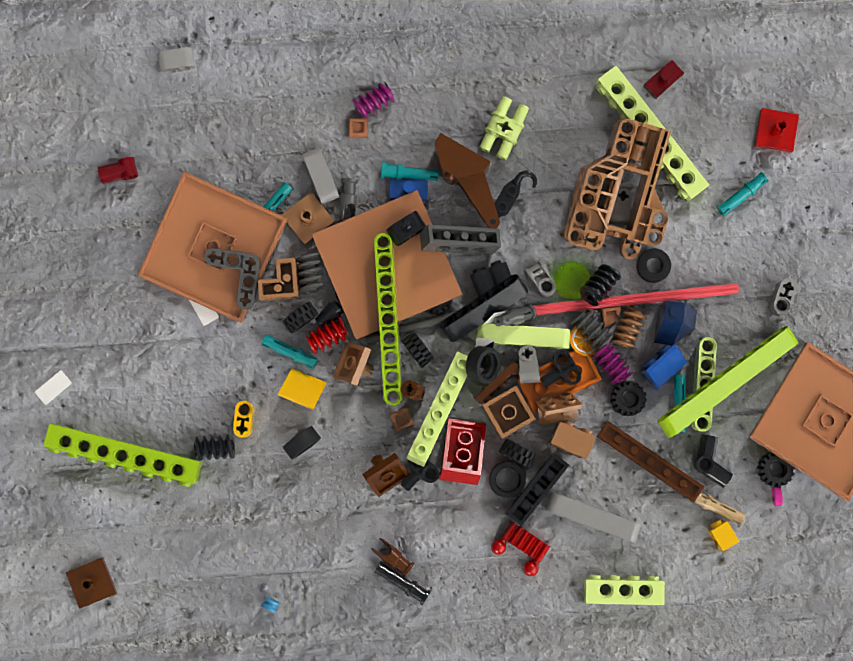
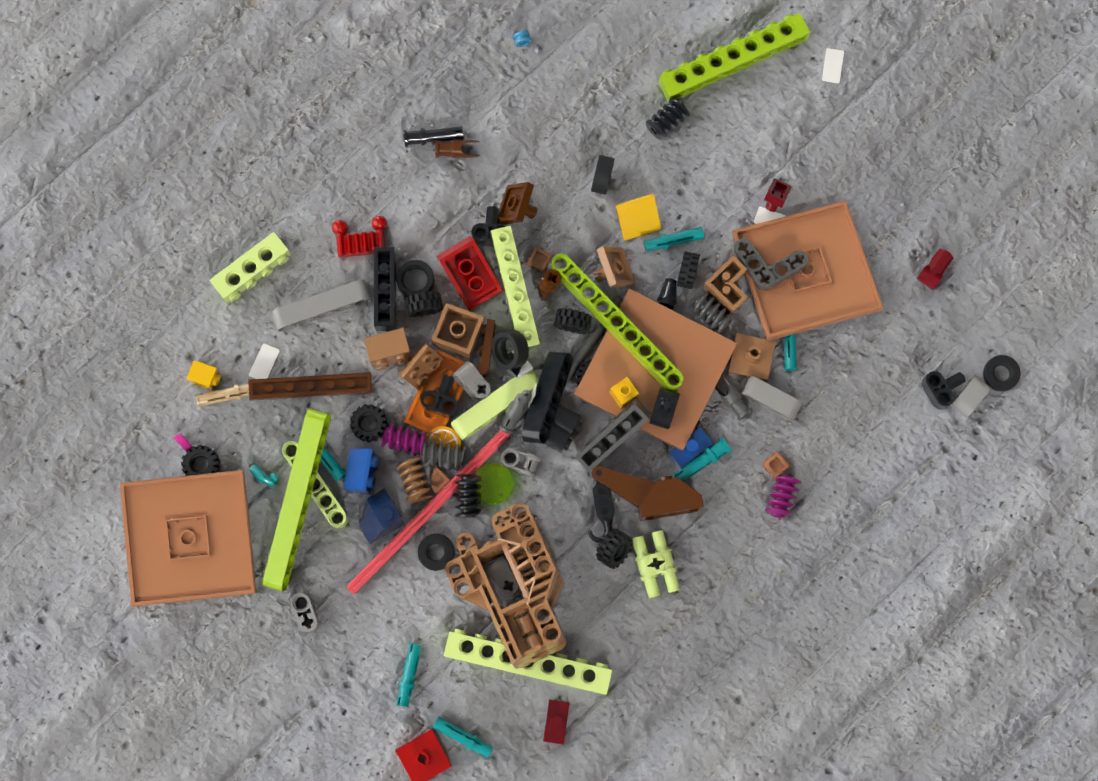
camera: 140 degrees right, 5 degrees down
yellow beam [233,401,255,438] -> none
red piece [305,317,348,354] -> none
black piece [694,434,733,488] -> none
none -> white sticker [249,343,280,379]
none -> teal arm [249,464,280,487]
none -> teal pin [433,716,494,759]
none -> black tyre [596,528,633,569]
none -> yellow brick [609,377,639,408]
none -> dark red tile [764,178,792,212]
none -> black beam [922,371,966,410]
none -> black tyre [983,355,1021,392]

